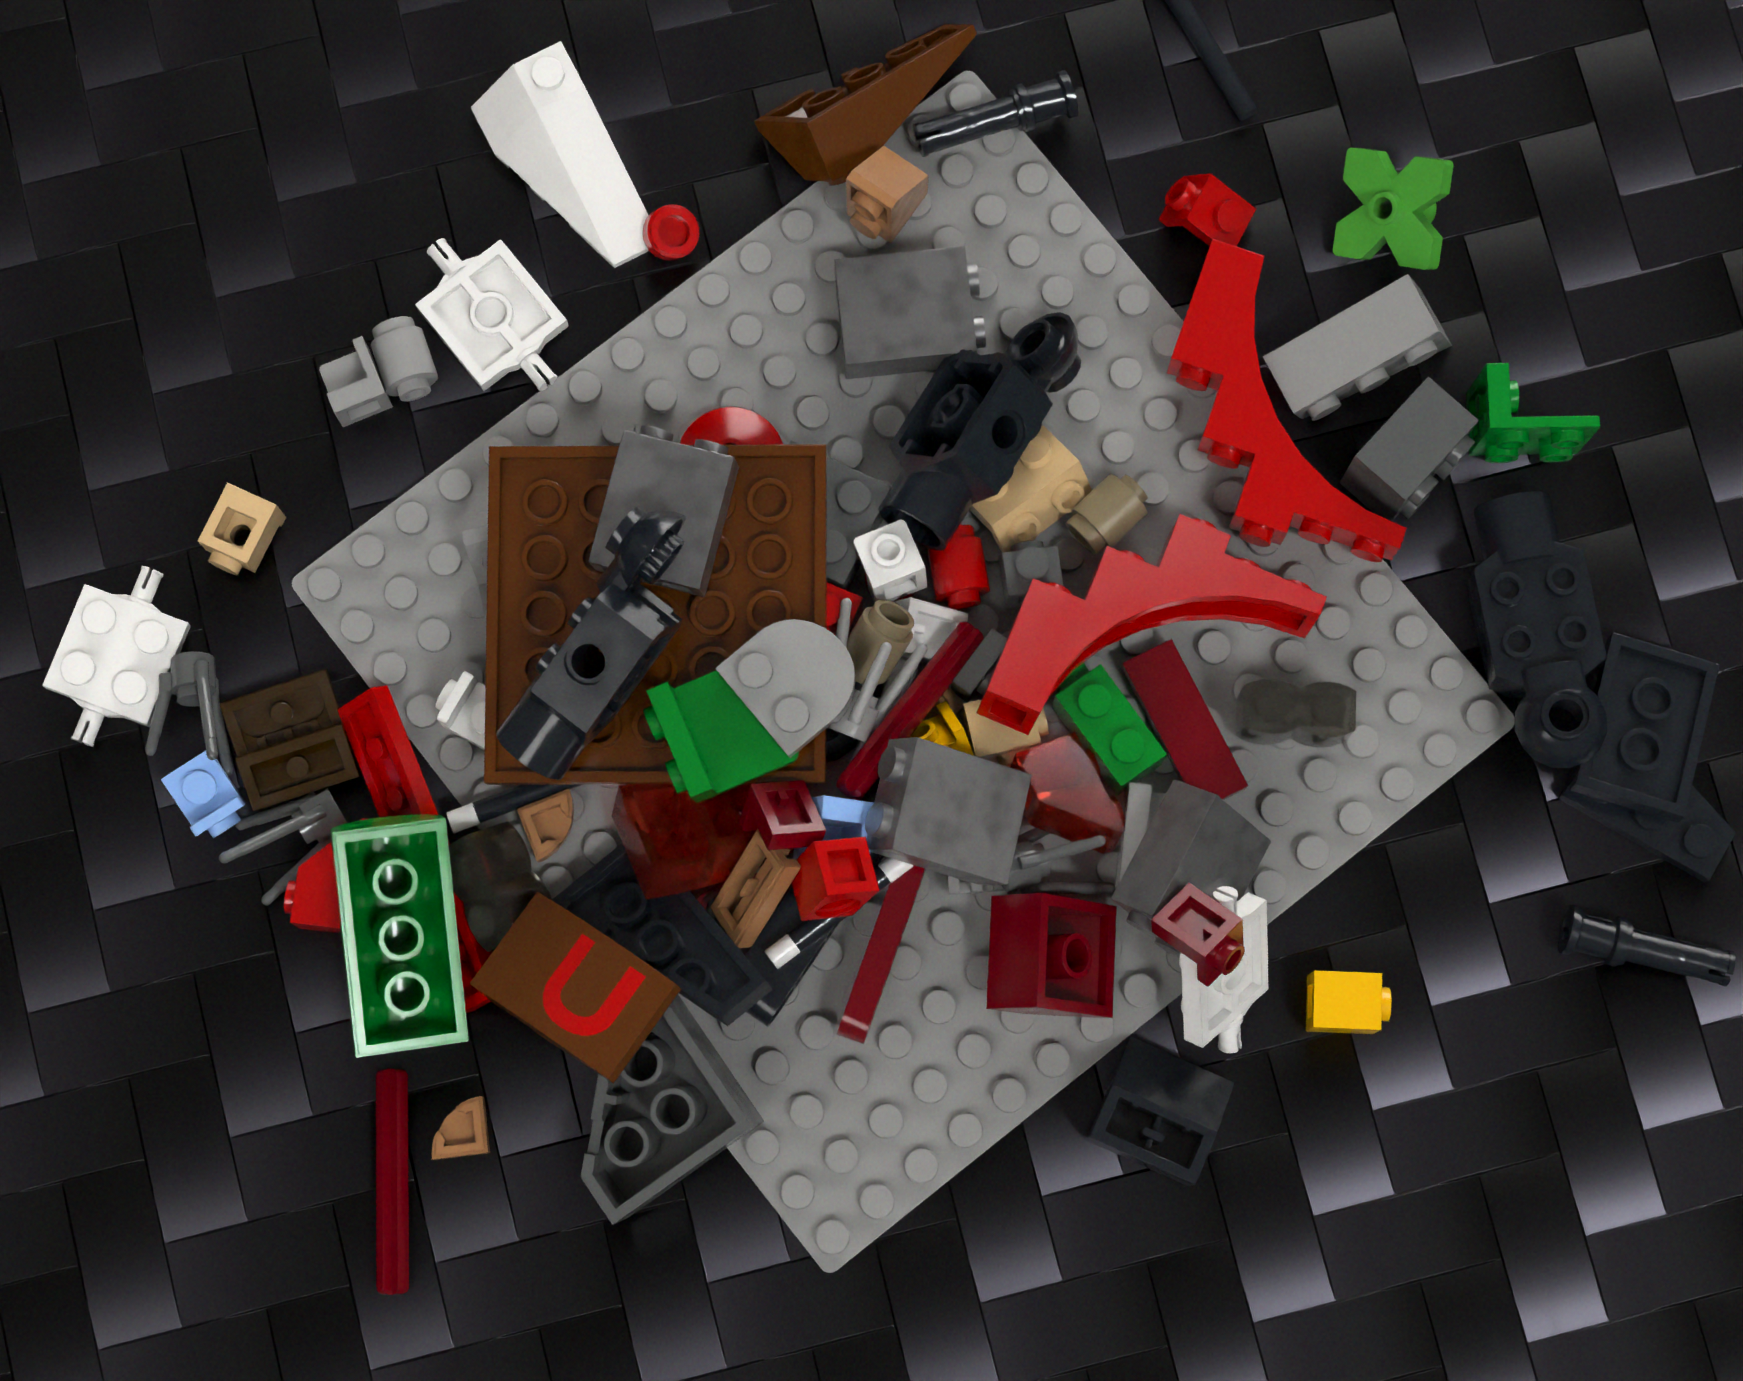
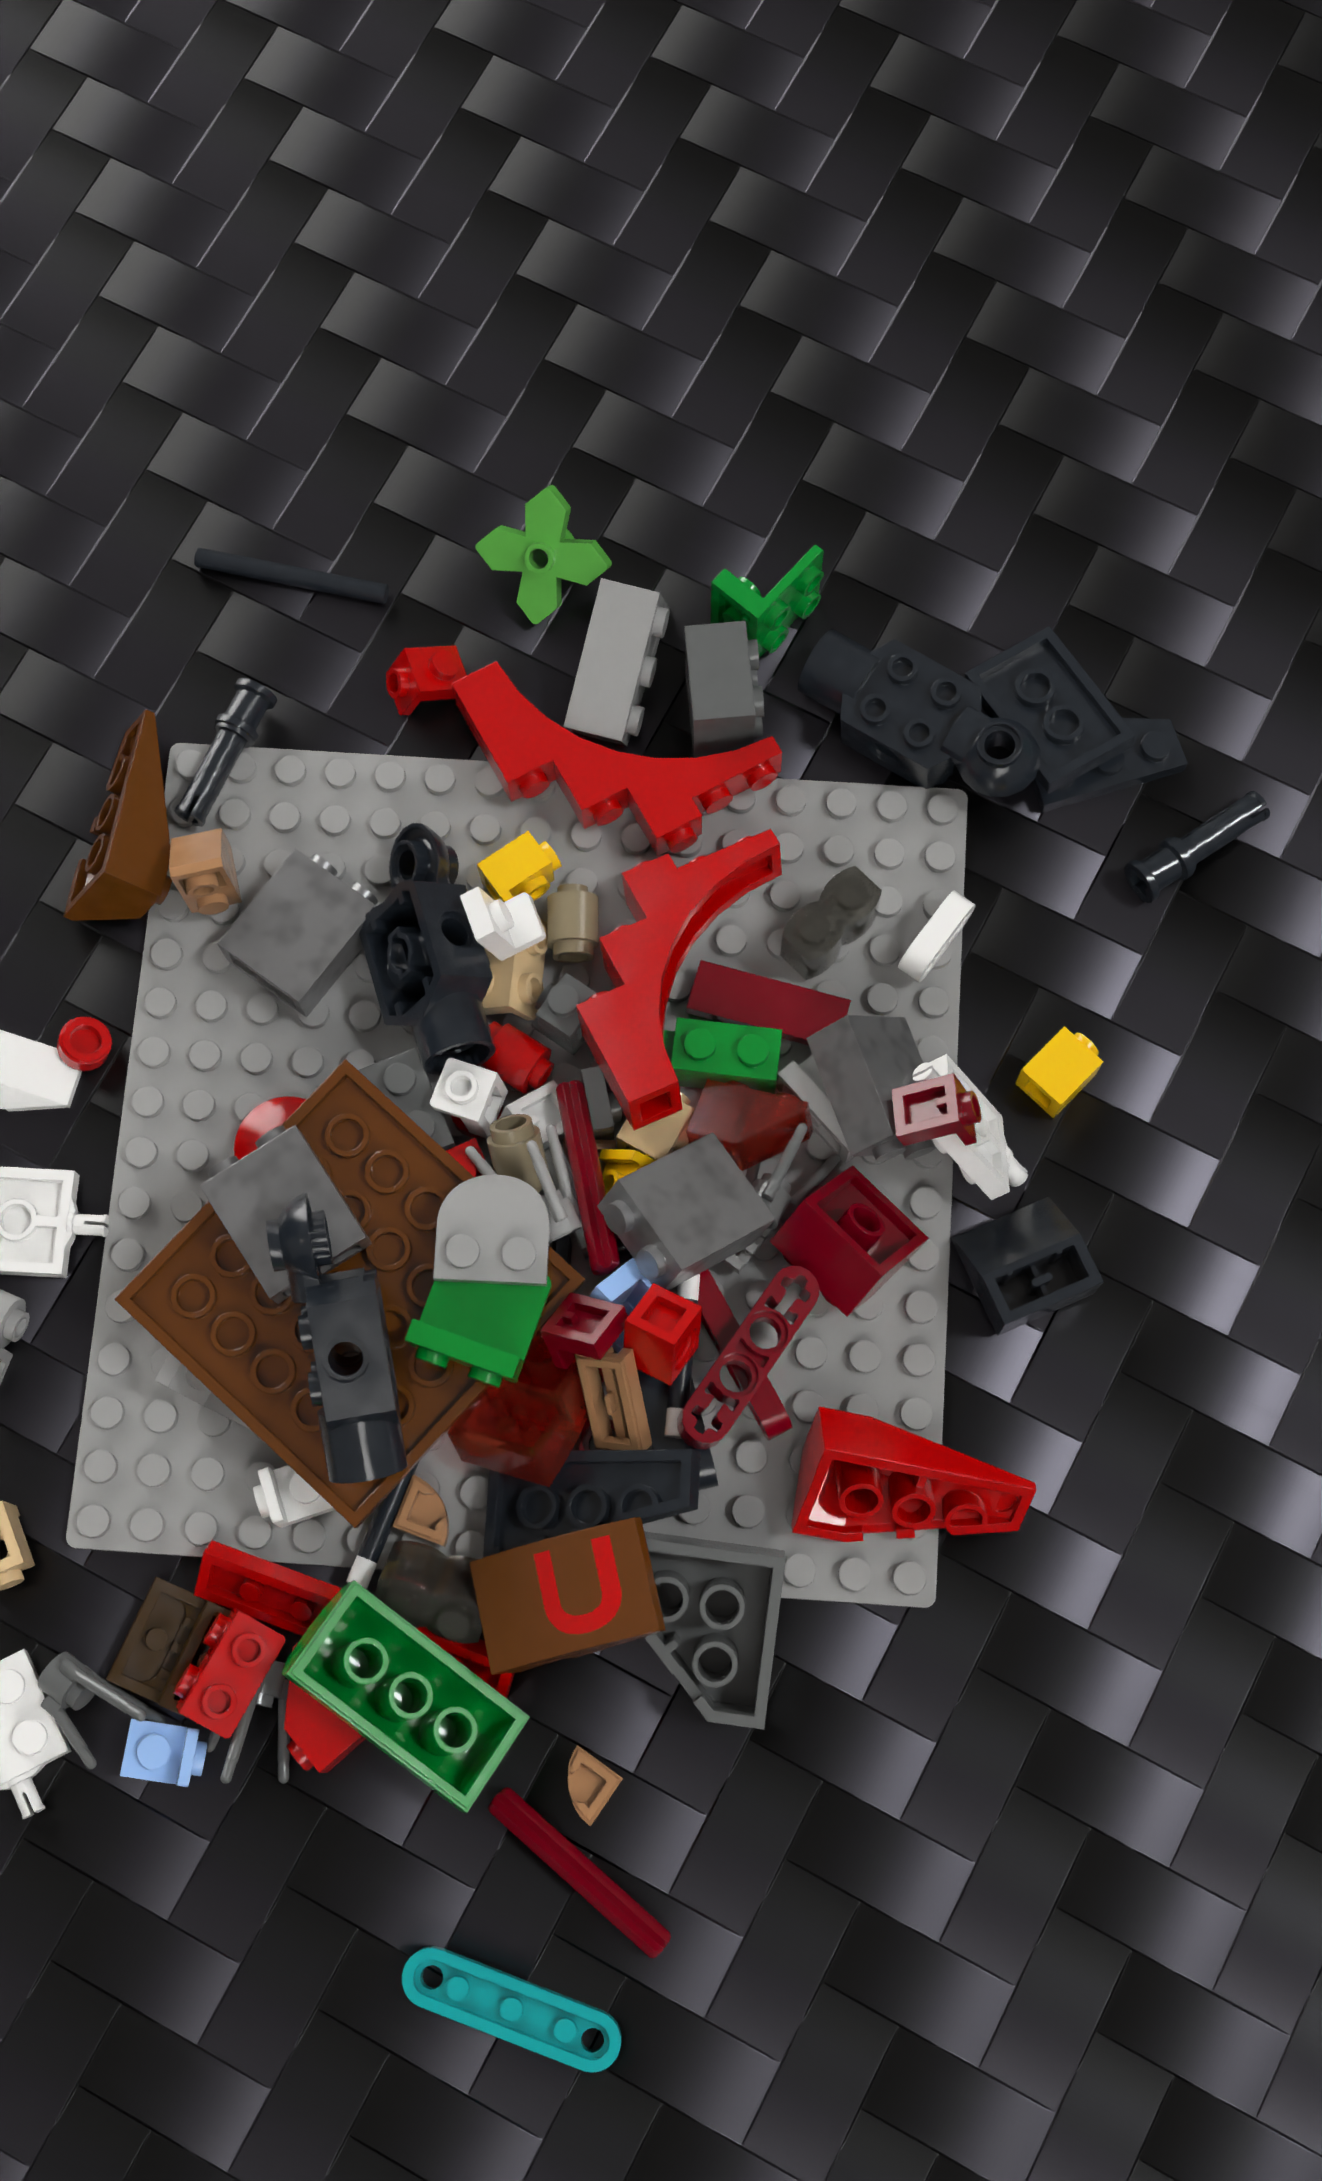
camera: 45 degrees left, 5 degrees down
none -> red bracket [173,1607,285,1739]
none -> teal plate [402,1946,622,2073]
none -> white bracket [460,886,546,961]
none -> yellow brick [477,831,562,902]
none -> dark red beam [677,1266,819,1449]
none -> red wedge [791,1406,1037,1542]
none -> white beam [898,890,975,983]

